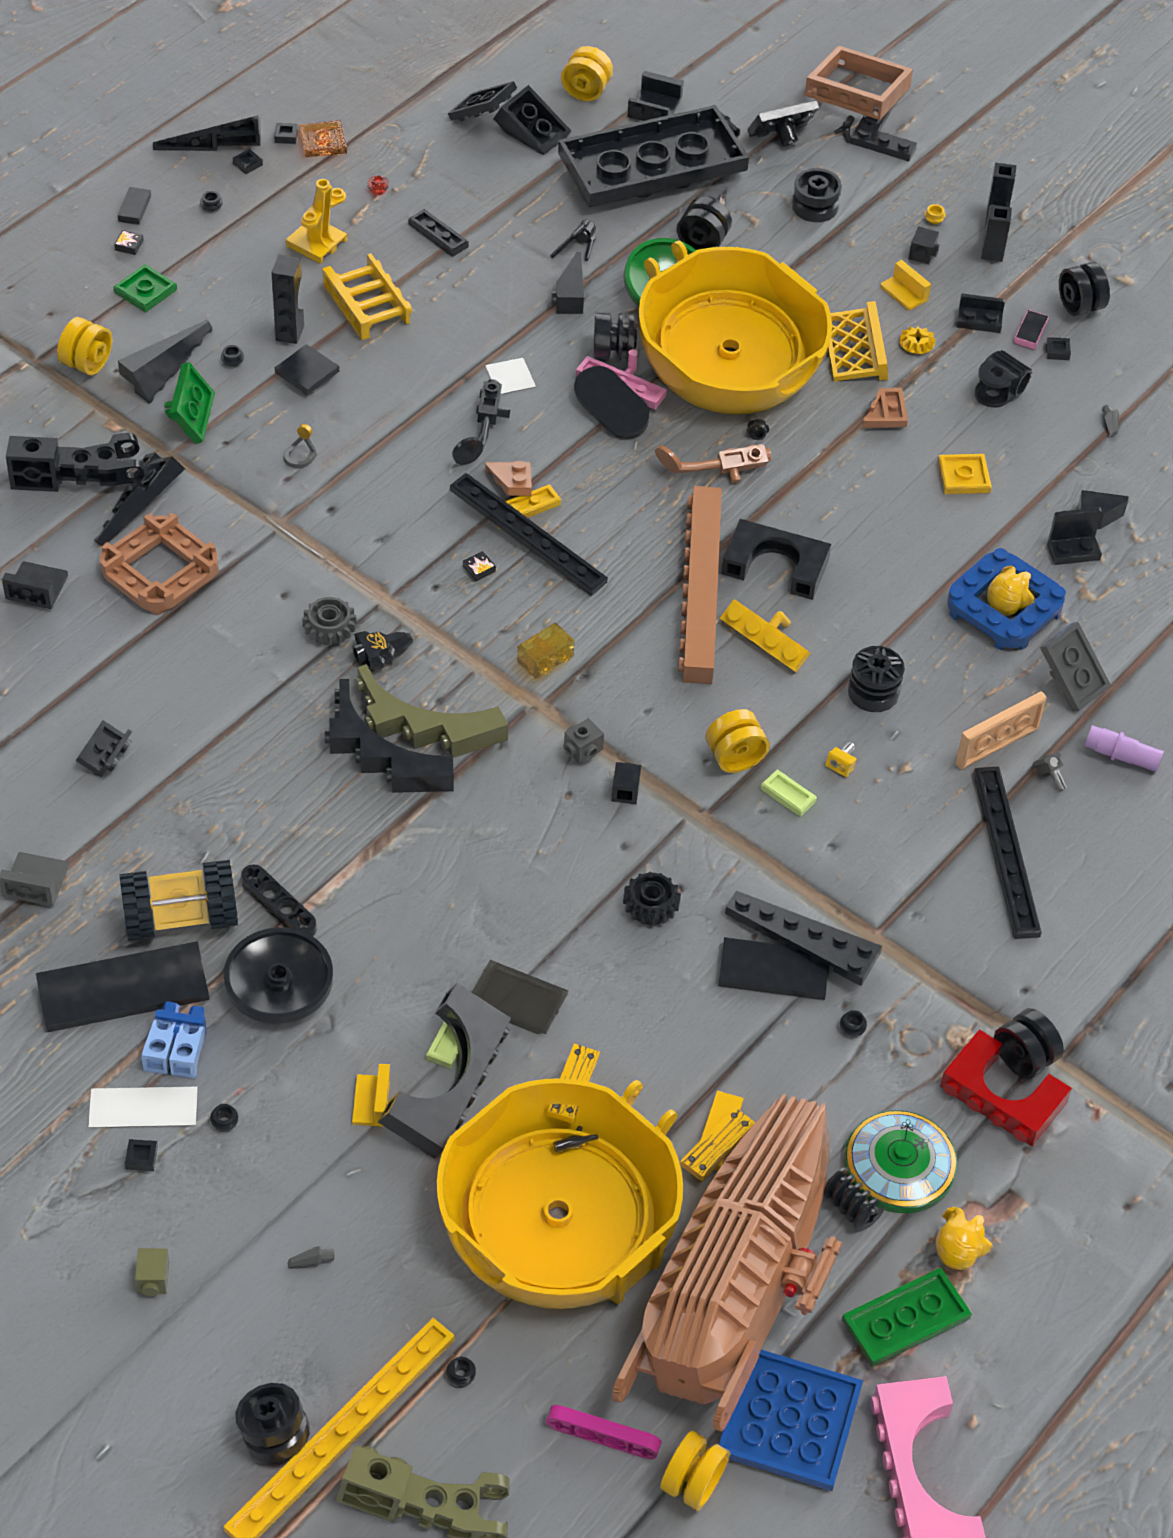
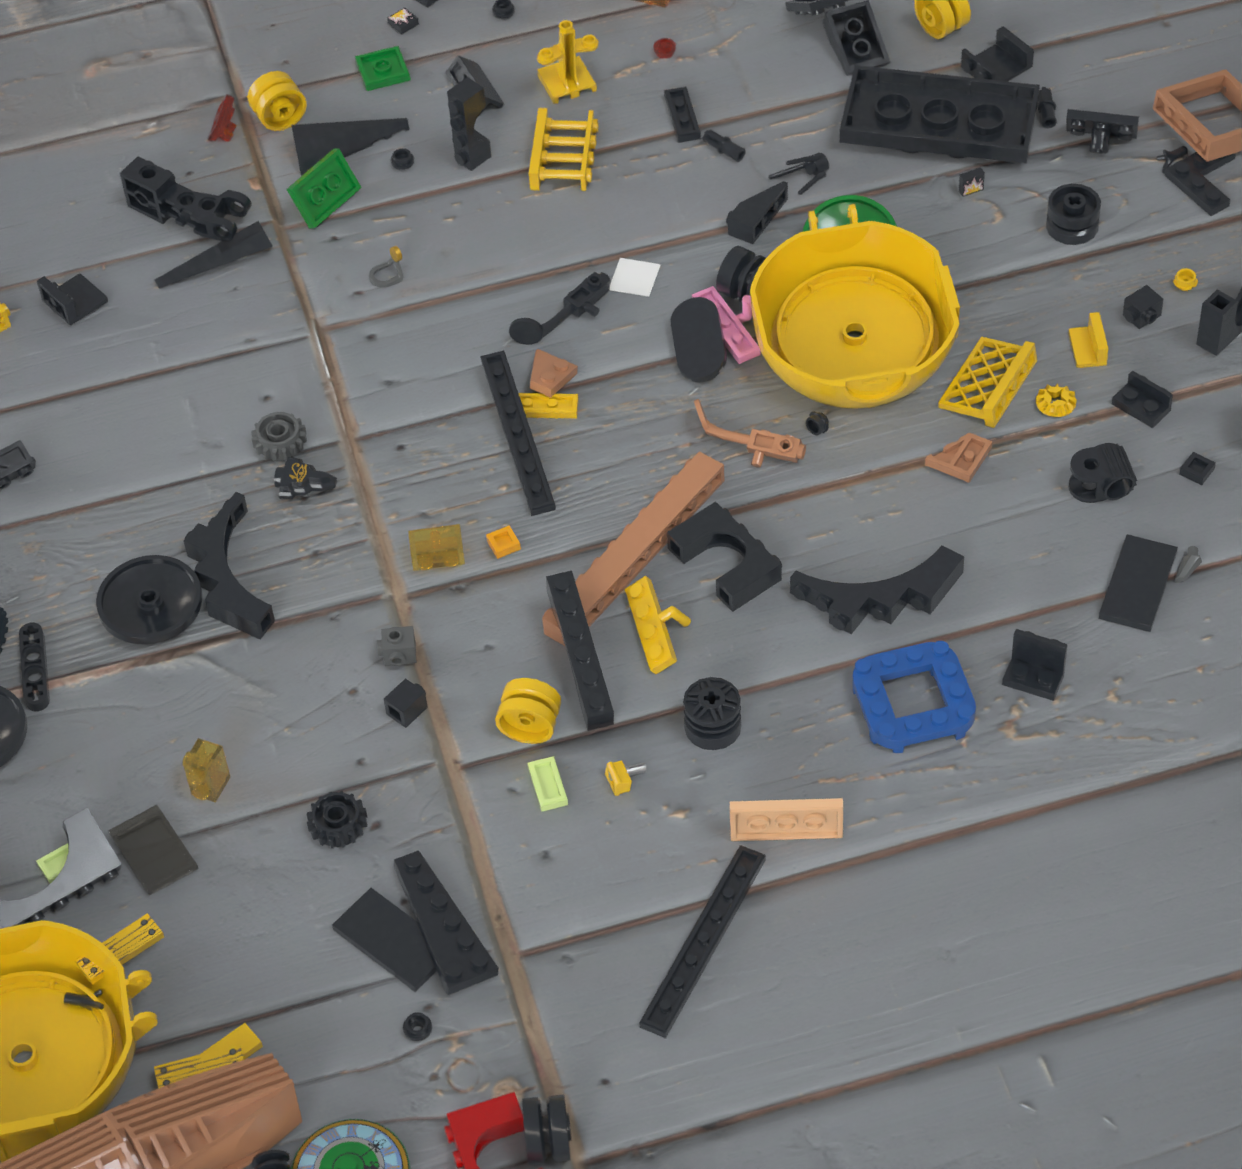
camera: 40 degrees right, 0 degrees up
nougat plate [100,513,219,615] -> none
black tile [274,344,340,395] -> none
olive arch [355,664,508,758] -> none
black tile [463,551,496,581] -> none
black wheel [676,197,732,250] -> none
yellow tile [938,454,992,494] -> none
yellow hair [987,566,1035,616] -> none
black tile [1014,310,1049,350] -> none
piece [1032,752,1067,790] -> none
dark grey plate [1040,622,1111,711] -> none
black slope [1077,490,1129,529] -> none
lavender piece [1084,725,1164,772] -> none
none -> black dish [96,555,202,644]
none -> clear yellow brick [182,738,231,803]
none -> clear red plate [208,94,236,142]
none -> black panel [445,55,504,117]
none -> light orange plate [486,525,521,559]
none -> black arch [546,570,614,731]
none -> black axle [702,130,746,162]
none -> black arch [790,545,964,635]
none -> black tile [1099,534,1178,632]

